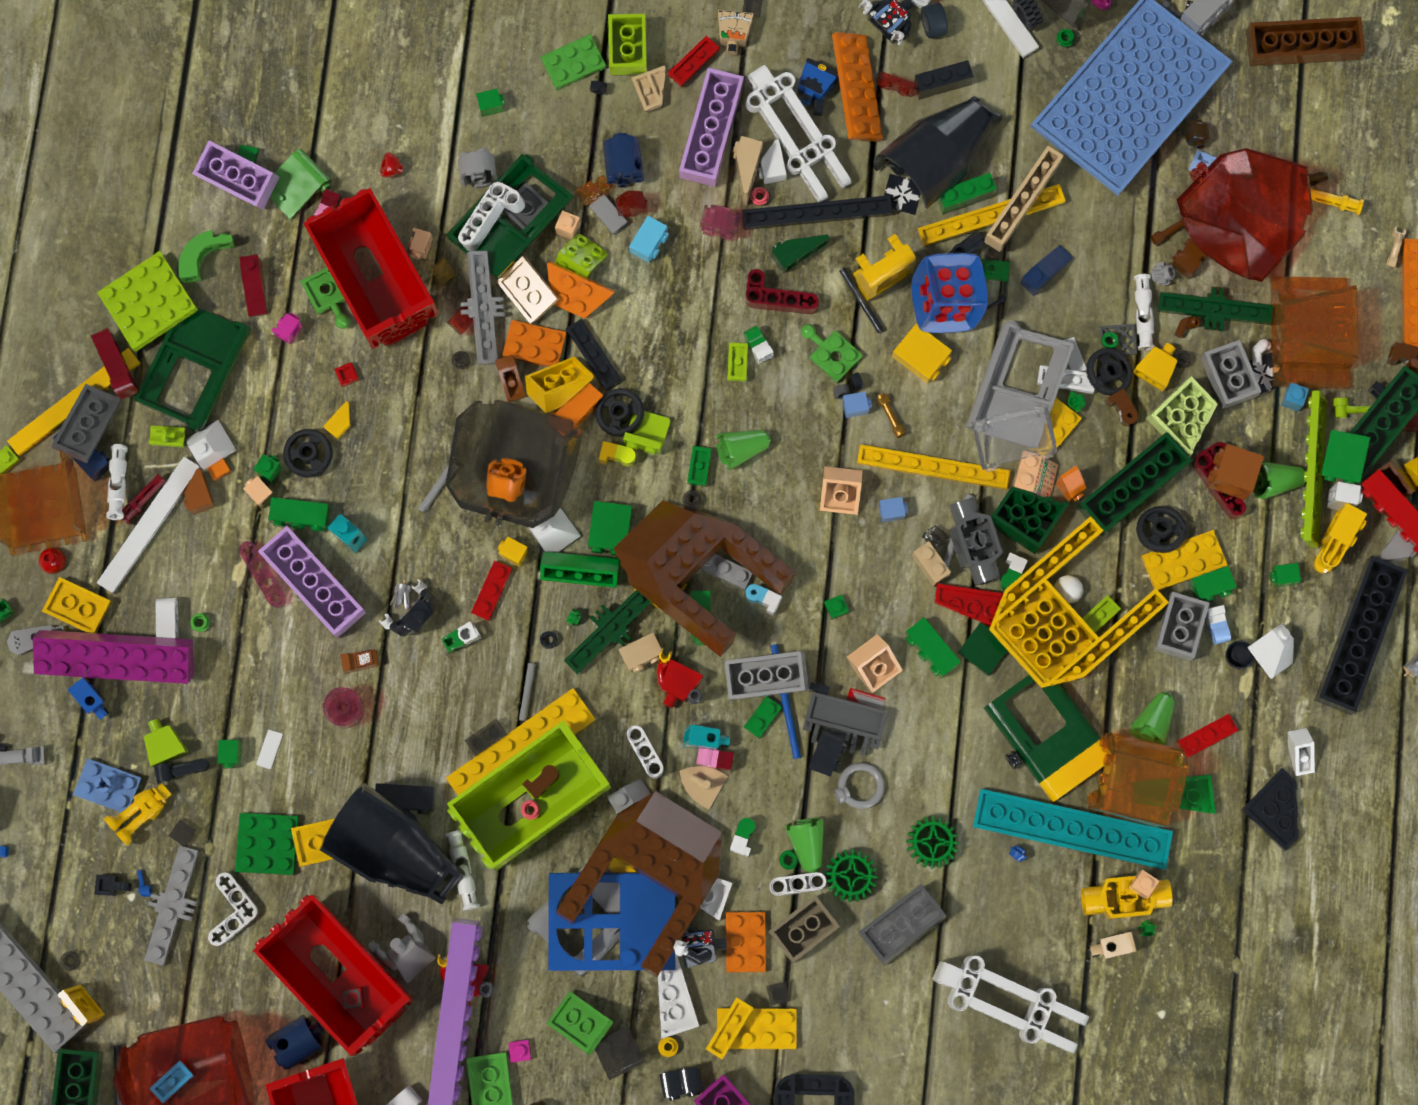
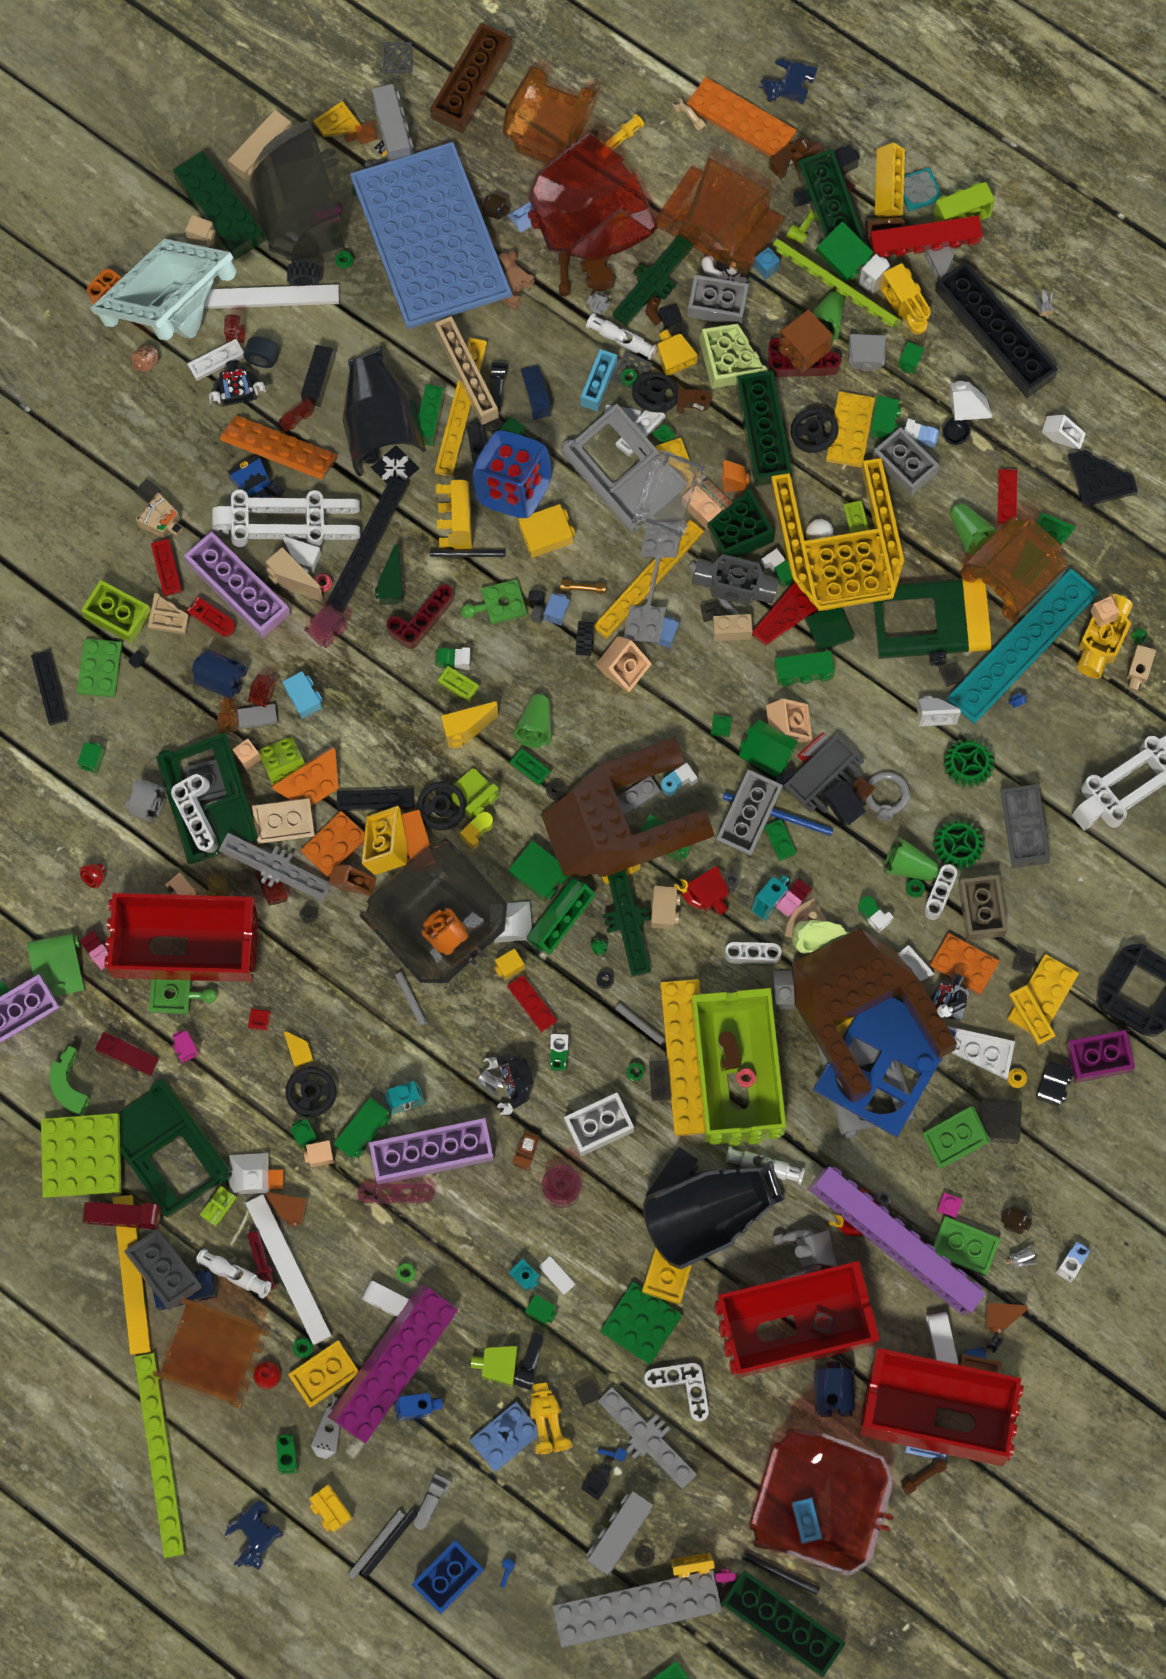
camera: 60 degrees left, 5 degrees down
none -> black tile [31,650,68,726]
none -> red plate [186,596,235,637]
none -> green plate [293,1338,313,1358]
none -> yellow slope [441,701,498,749]
none -> black piece [490,362,509,411]
none -> medium nougat animal [497,251,535,311]
none -> clear orange windscreen [503,65,598,165]
none -> teal brick [509,1259,540,1292]
none -> white brick [564,1093,634,1156]
none -> black tyre [576,621,594,656]
none -> medium azure brick [580,349,617,412]
none -> light grey brick [586,1492,653,1577]
none -> light grey hinge [624,522,683,642]
none -> green bush [626,1063,645,1081]
none -> black plate [658,304,682,329]
none -> dark pink plate [714,1569,736,1583]
none -> green brick [738,720,798,778]
none -> yellowish green hair [792,920,850,954]
none -> light grey torso [848,334,886,371]
none -> reddish brown tile [852,776,875,802]
none -> white slope [917,696,961,727]
none -> clear smoke plate [939,662,965,687]

